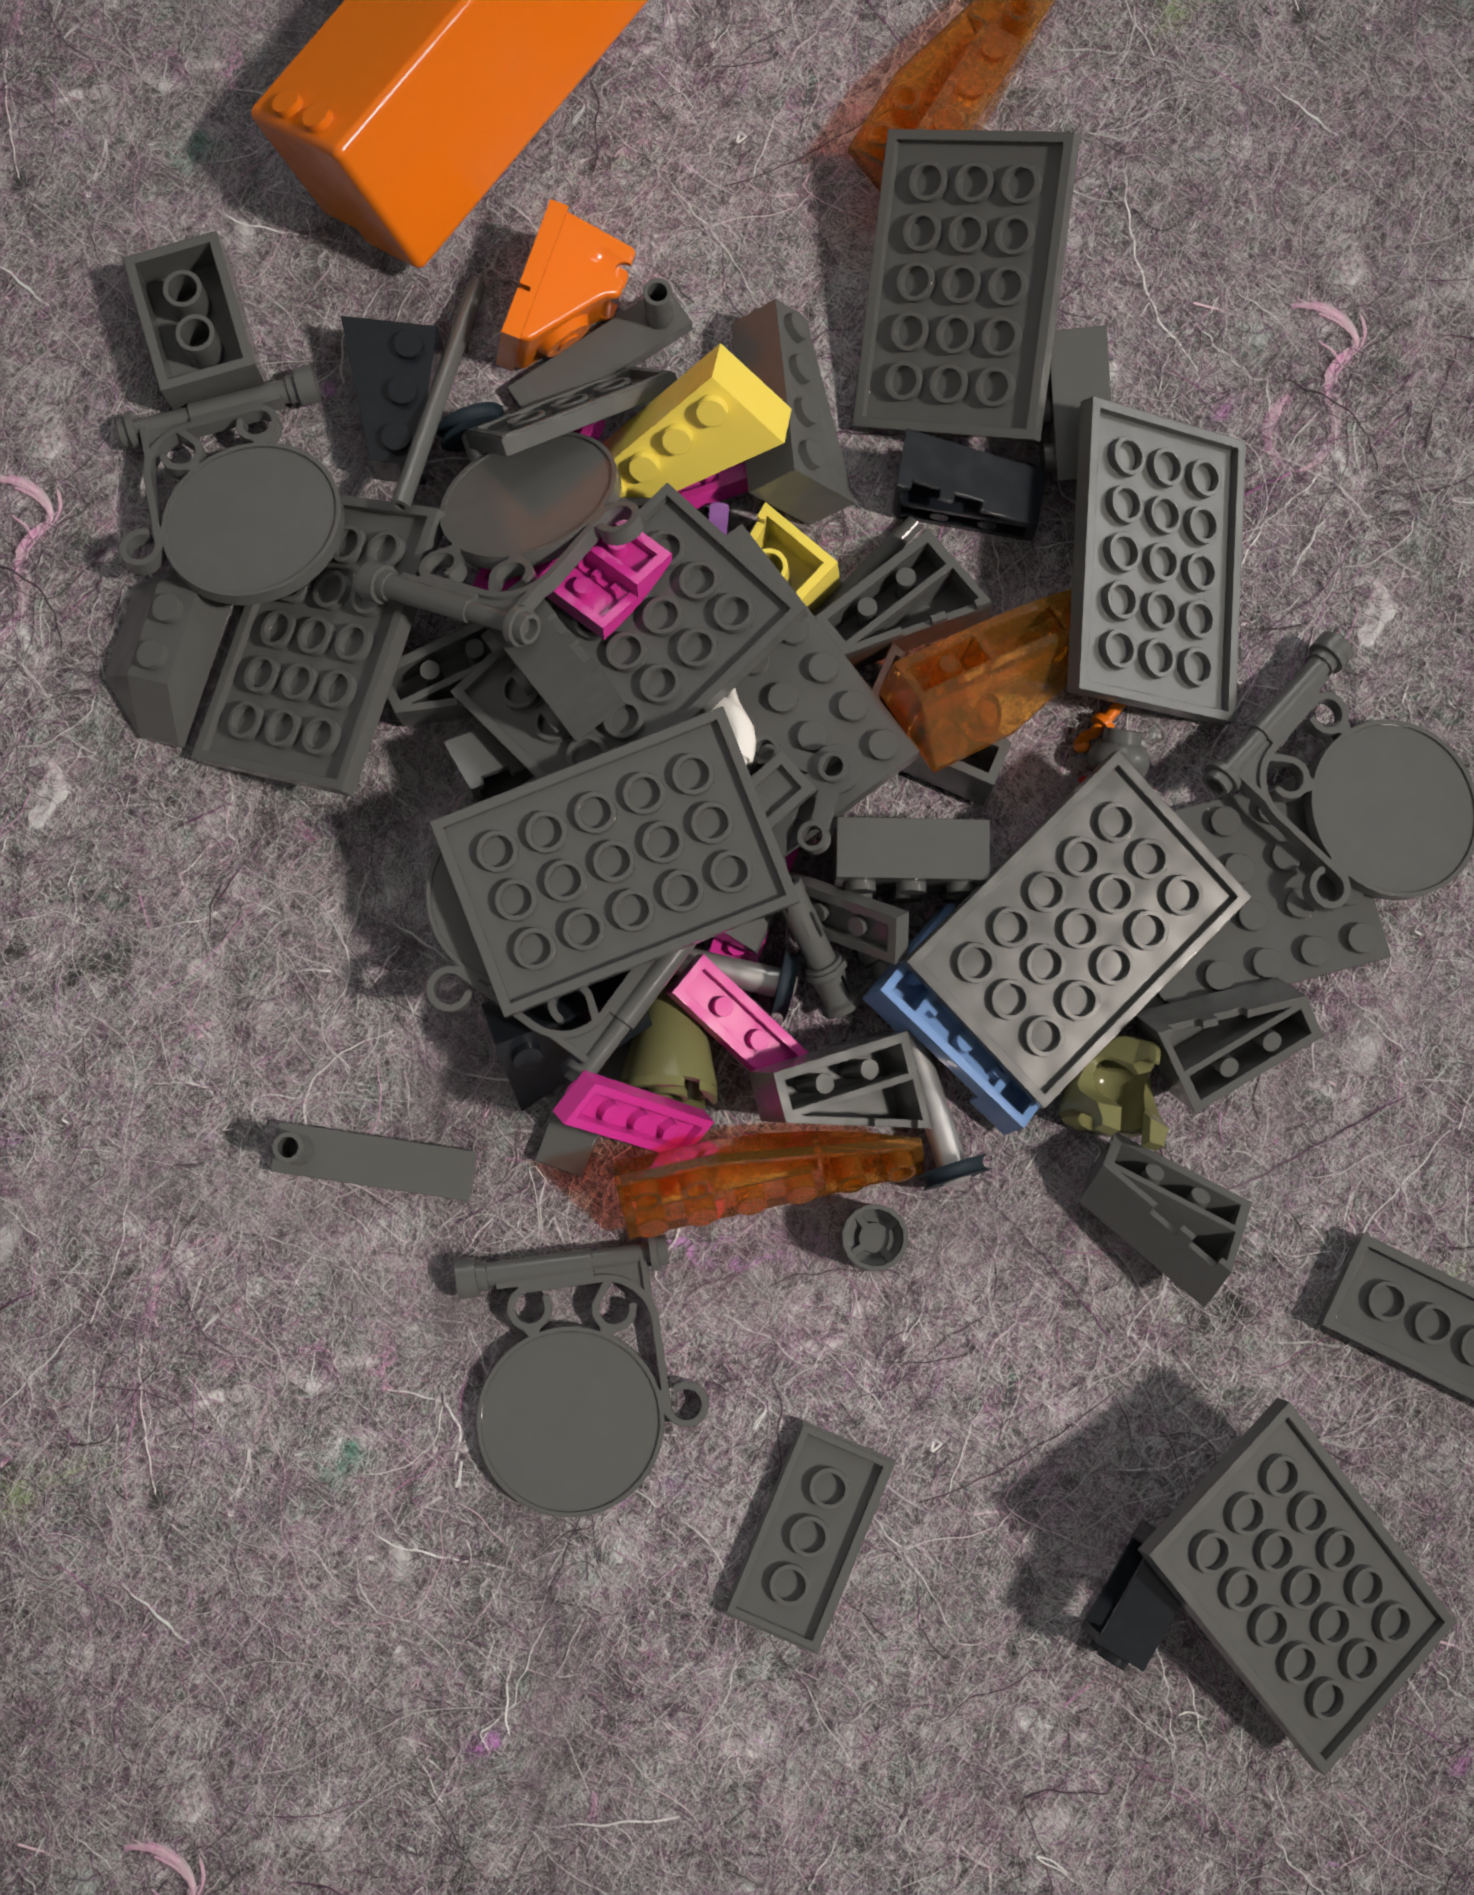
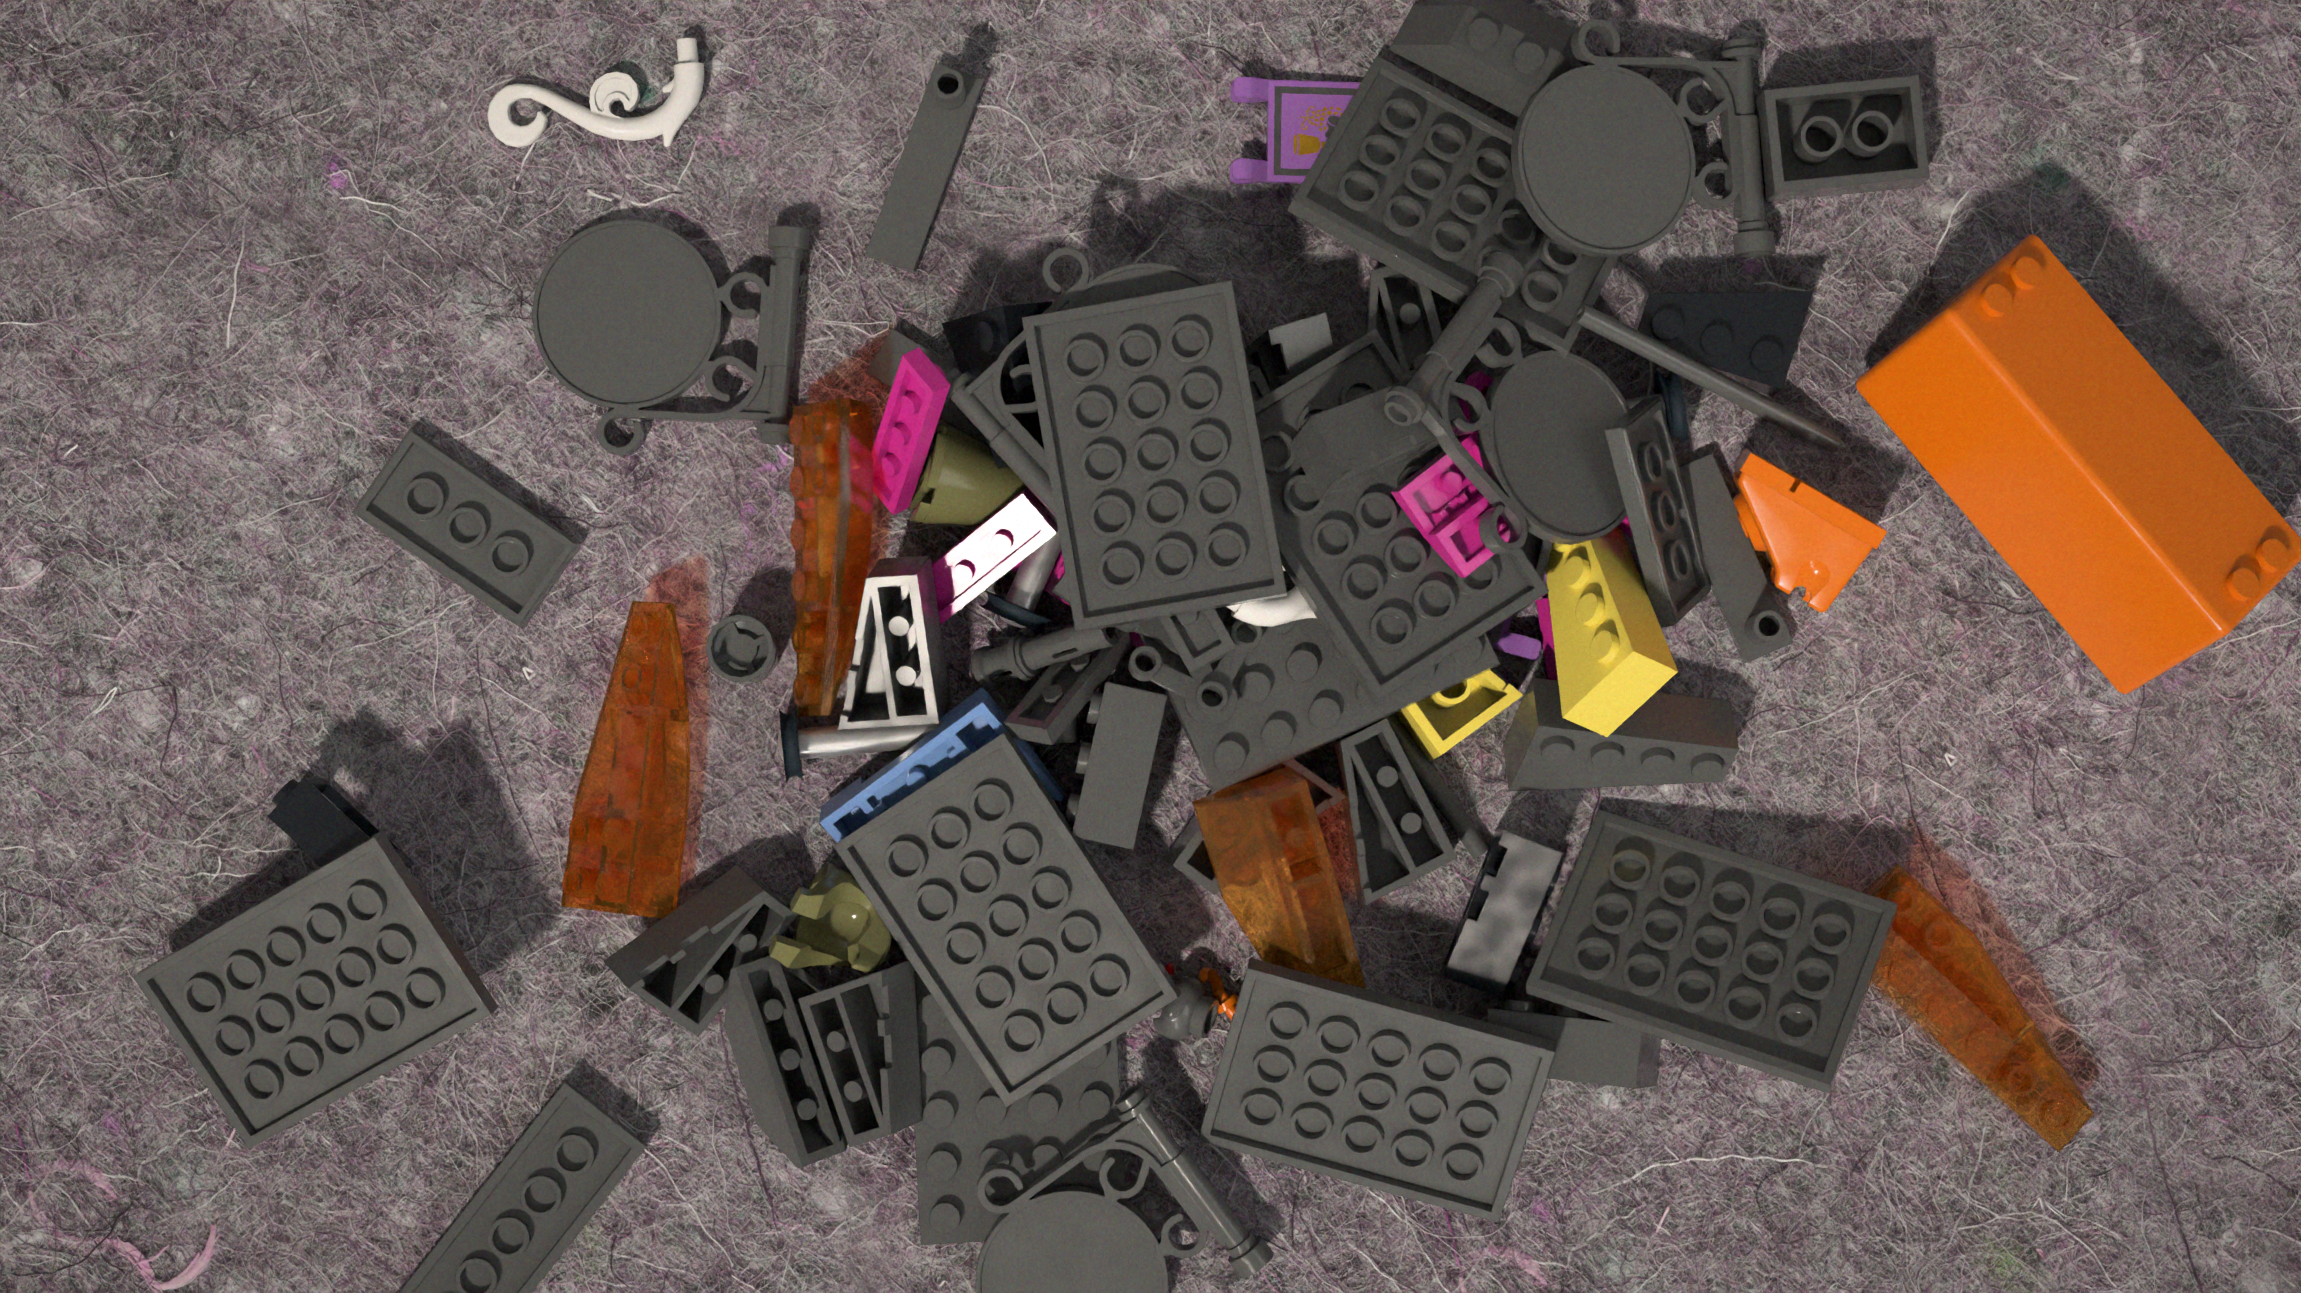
camera: 100 degrees right, 5 degrees up
none -> white plant [487,38,704,148]
none -> clear orange wedge [561,601,690,918]
none -> dark grey wedge [724,955,848,1168]
none -> medium lavender flag [1229,77,1361,184]

